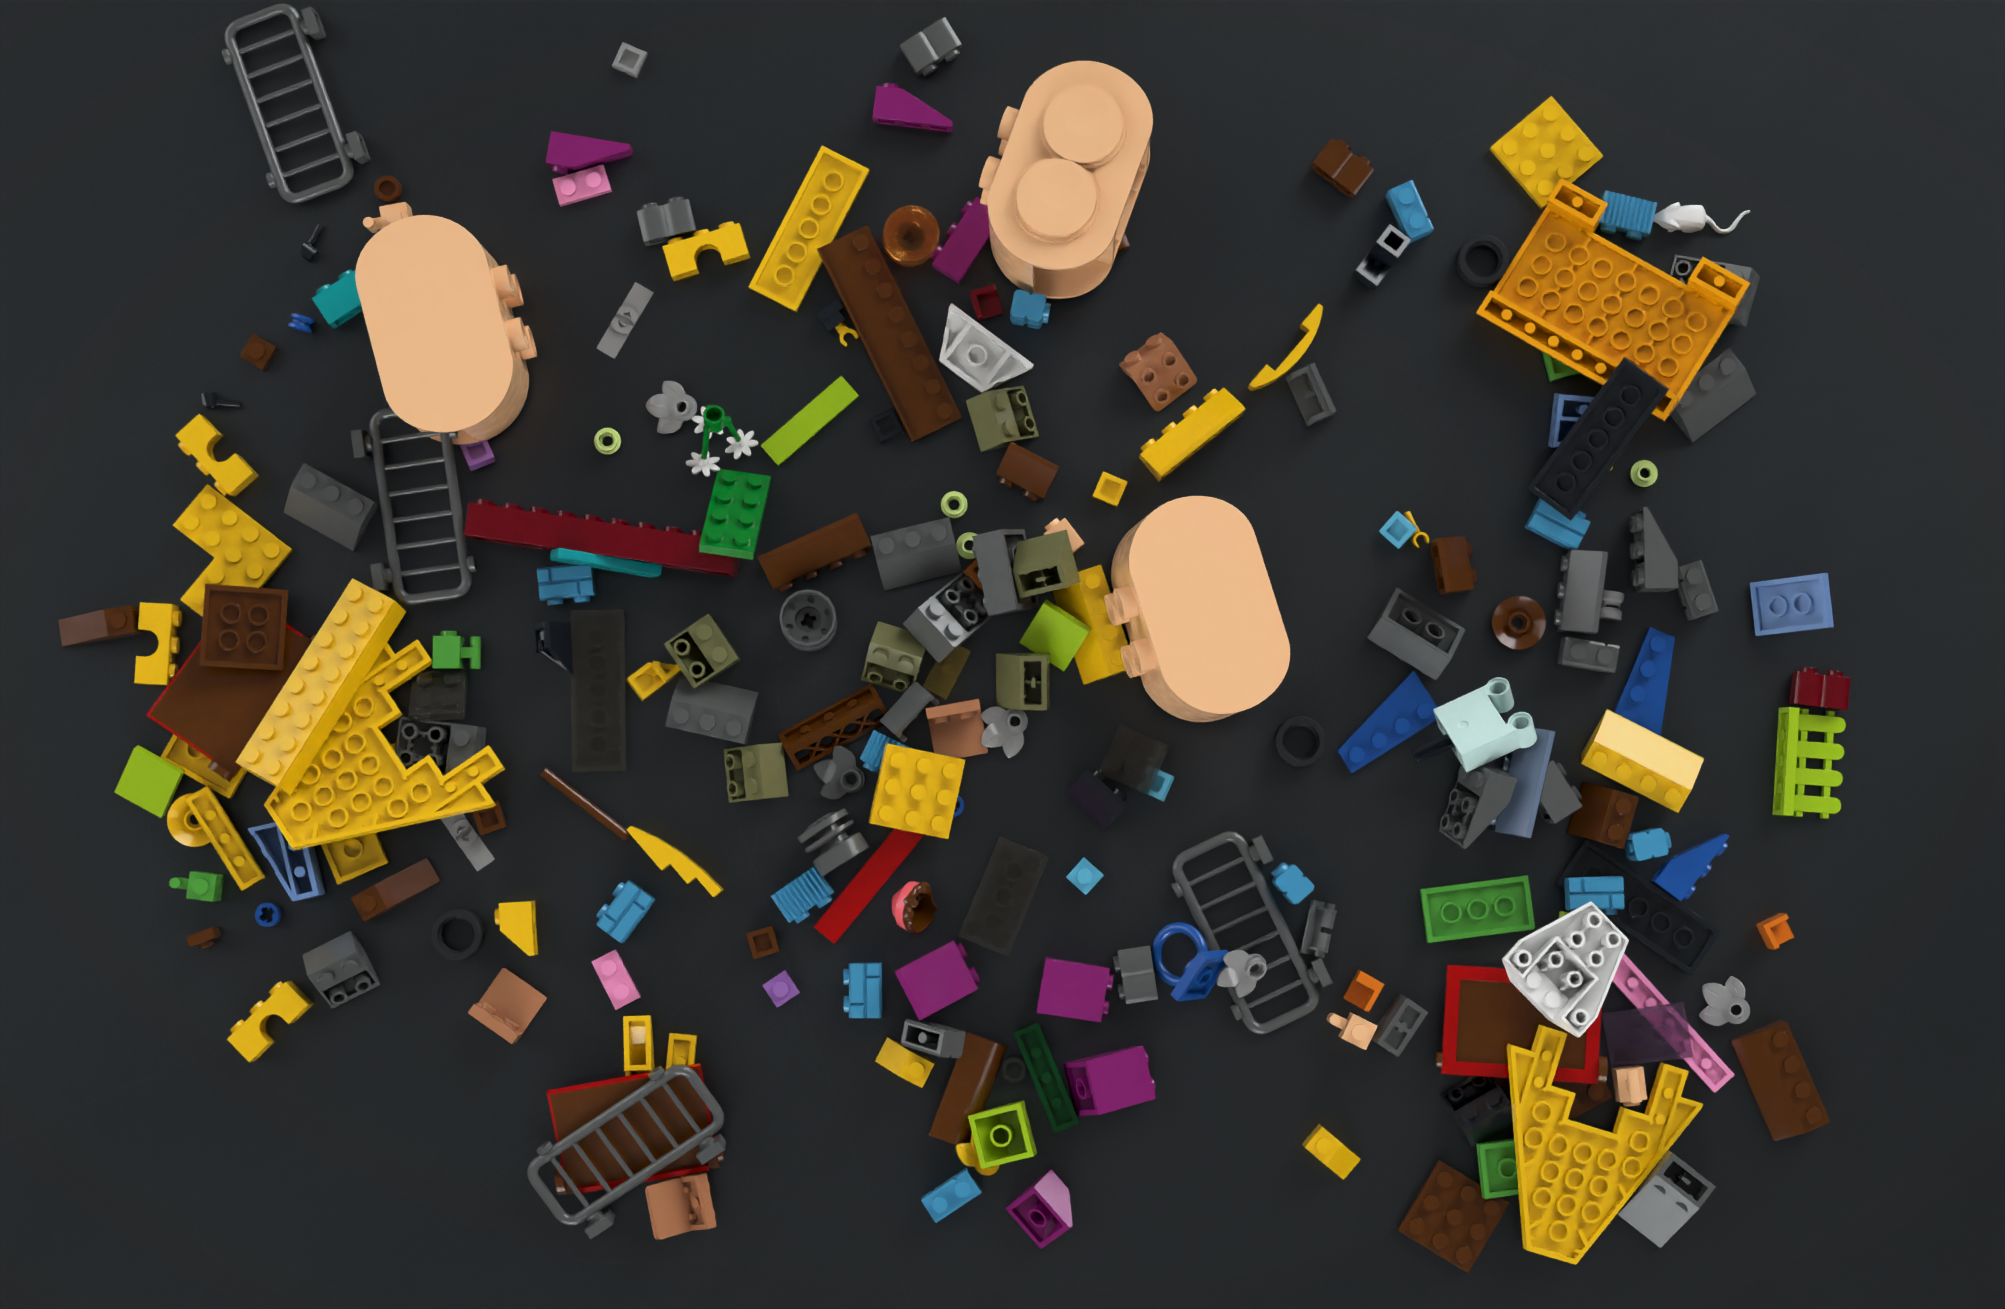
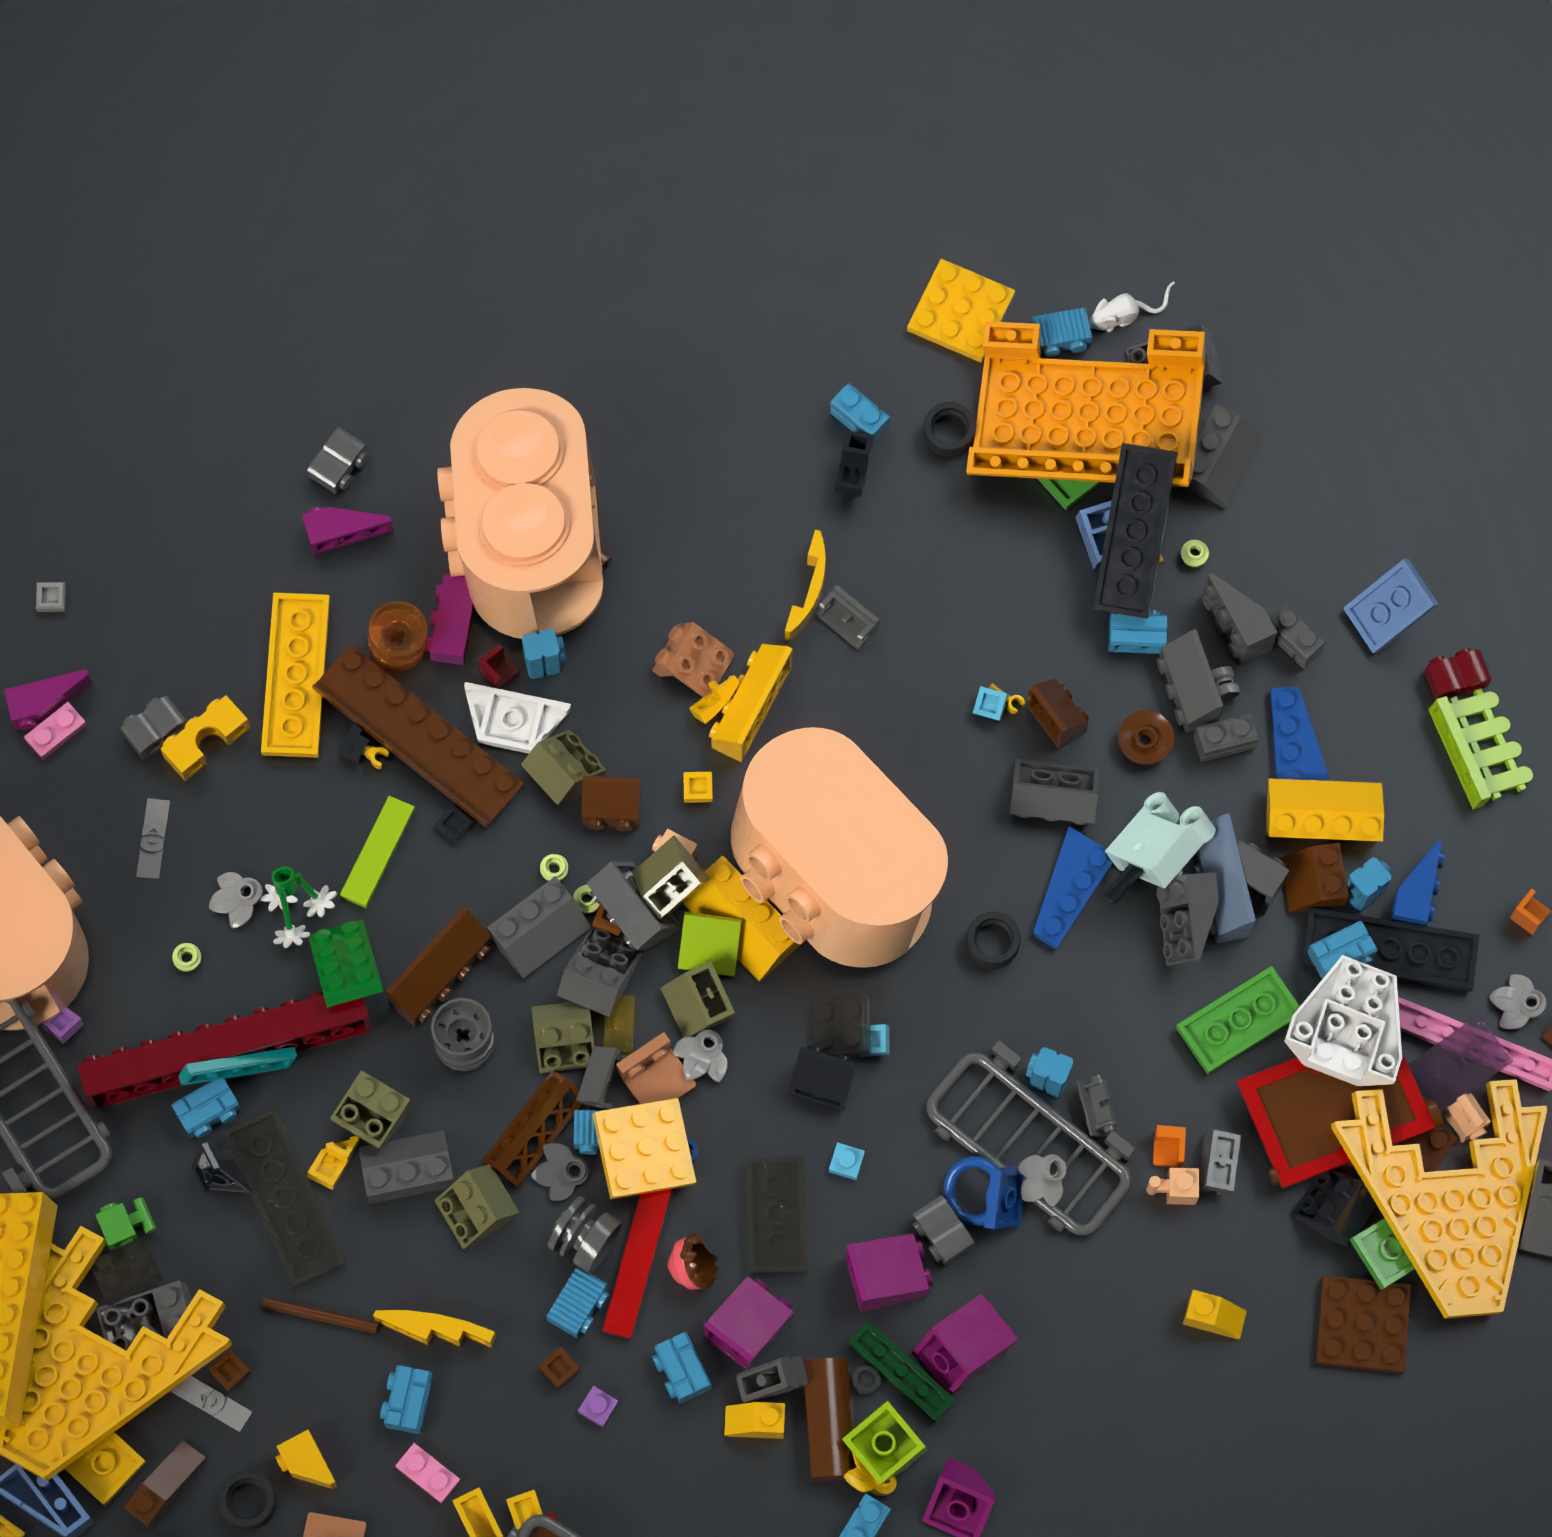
camera: 30 degrees left, 15 degrees down
reddish brown brick [1310,138,1374,199] -> none
none -> yellow slope [689,675,739,724]

